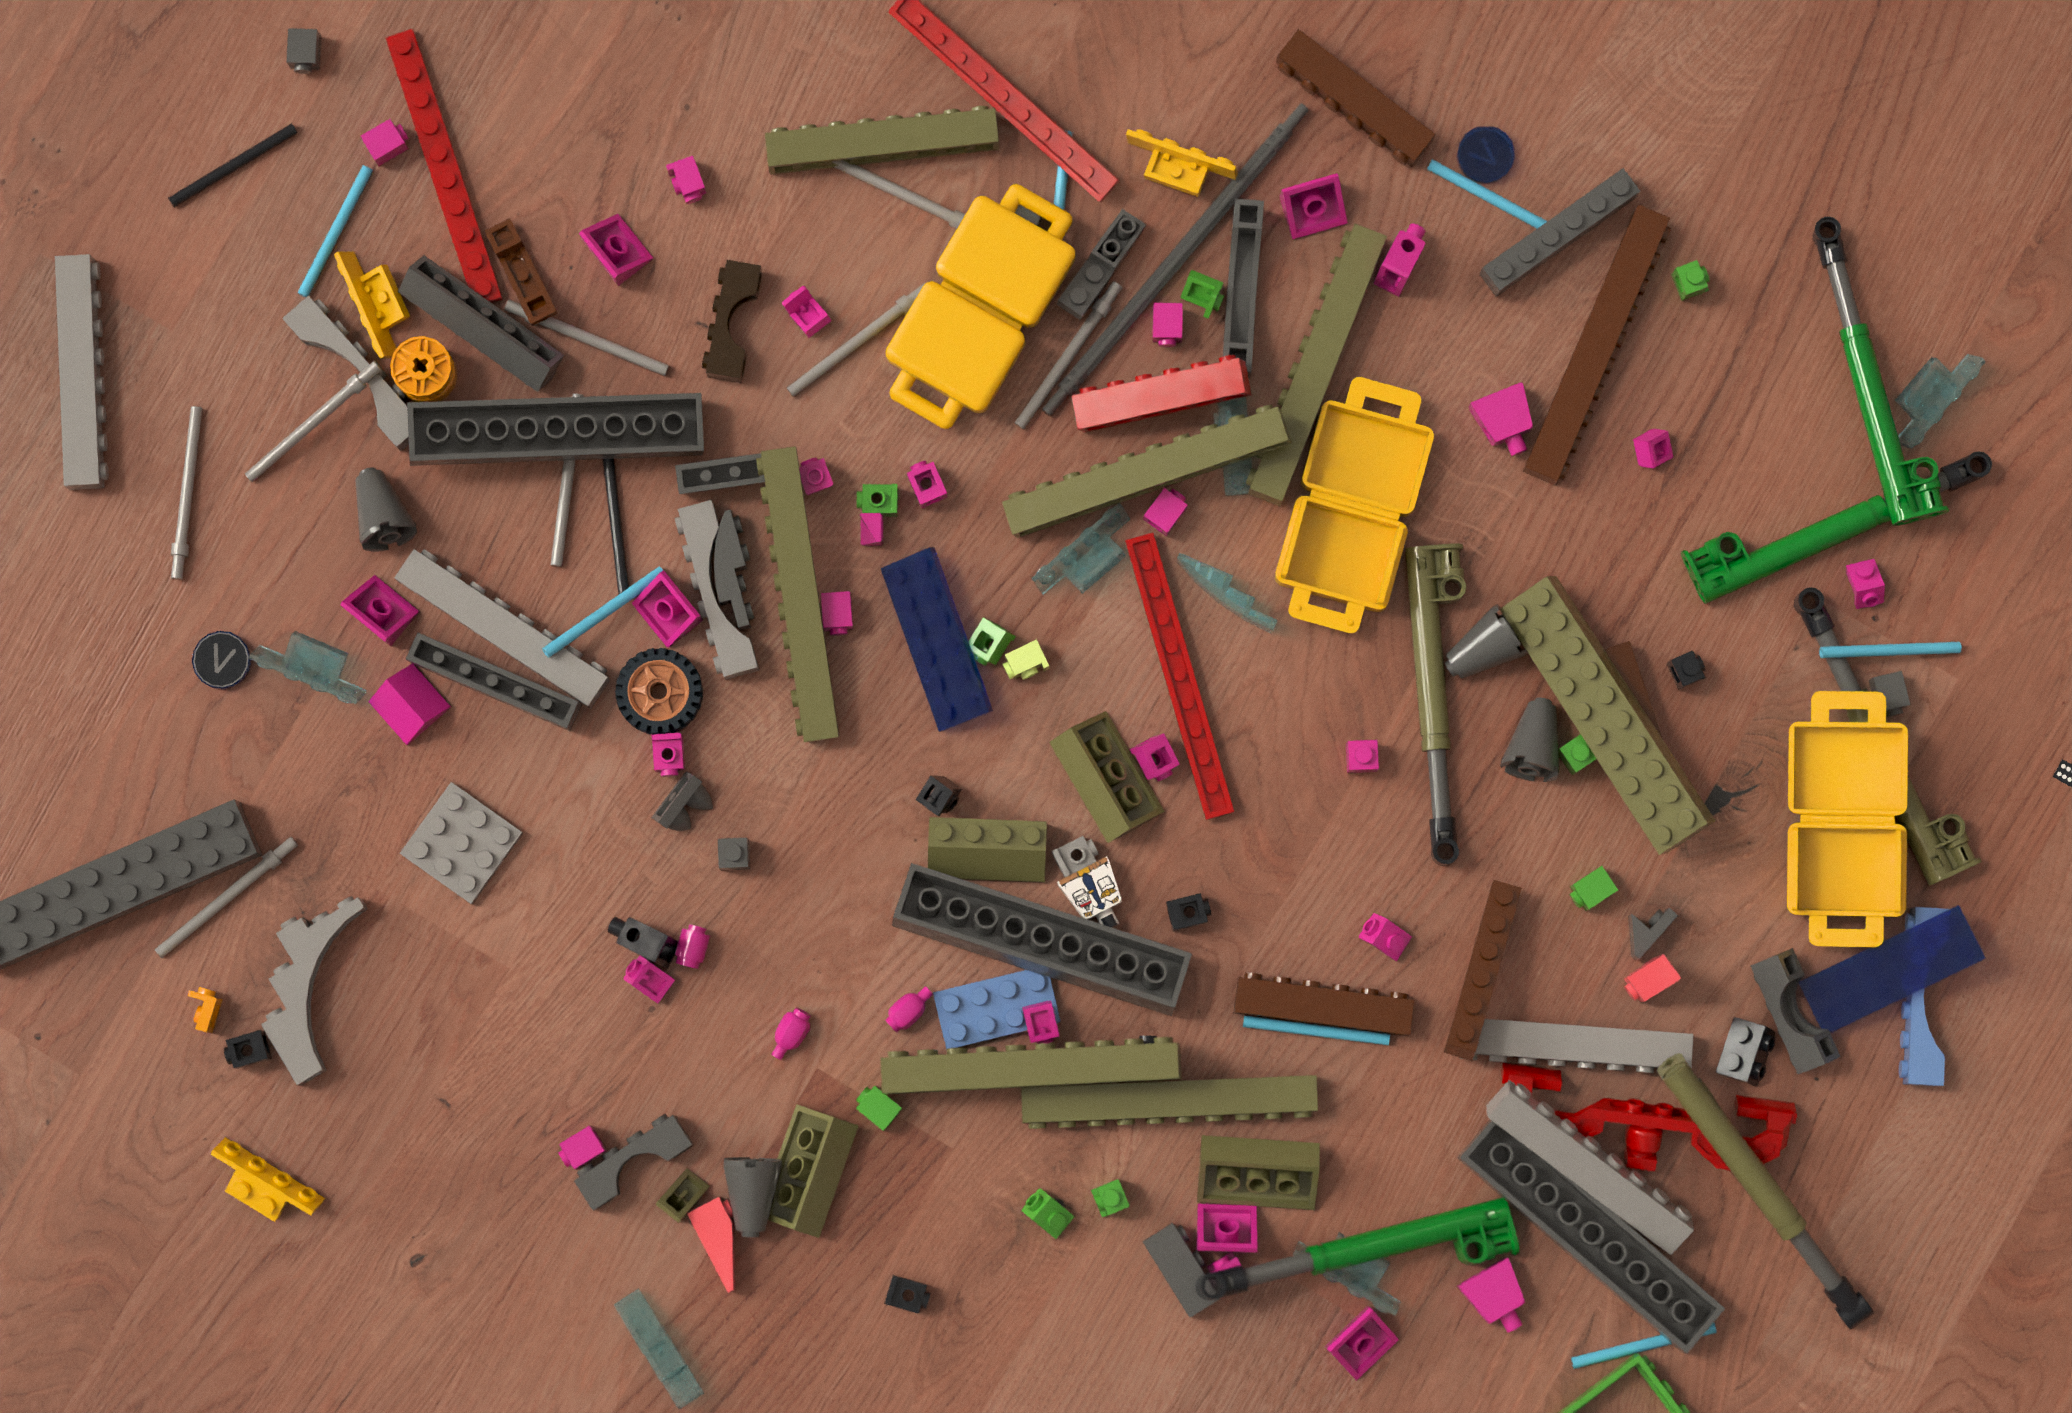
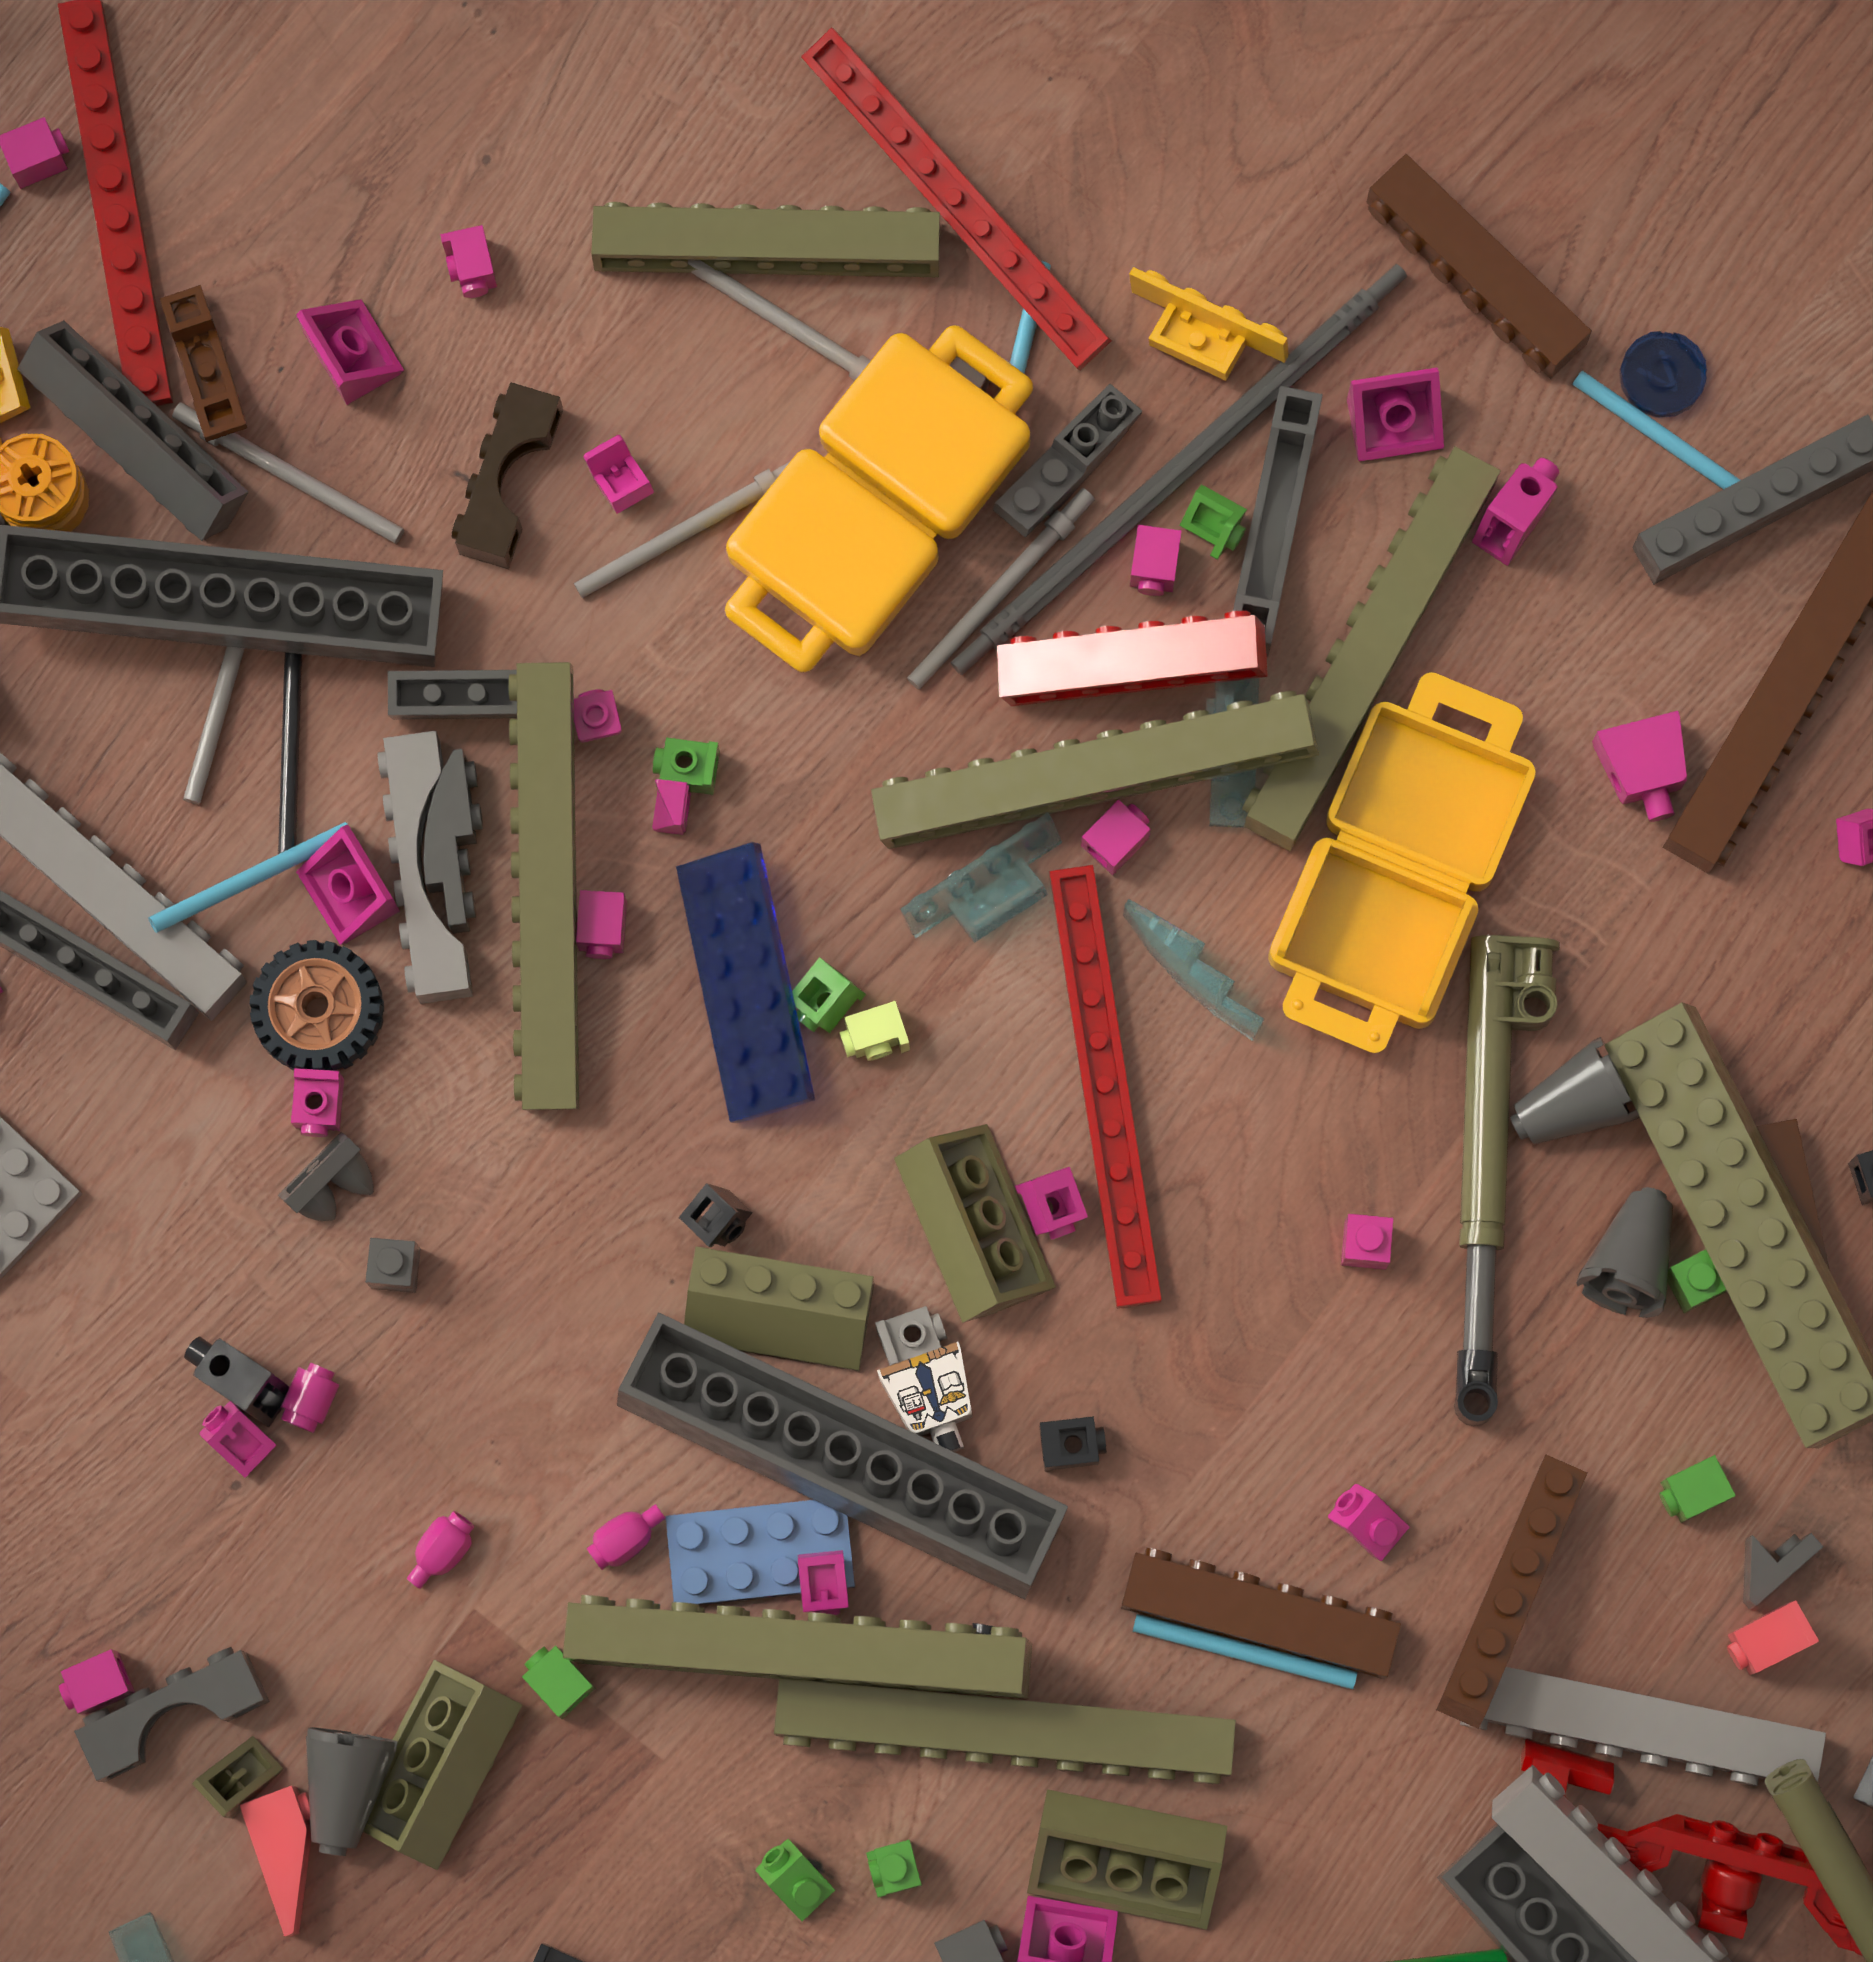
camera: 10 degrees right, 5 degrees down
dark pink brick [907,461,948,509] -> none

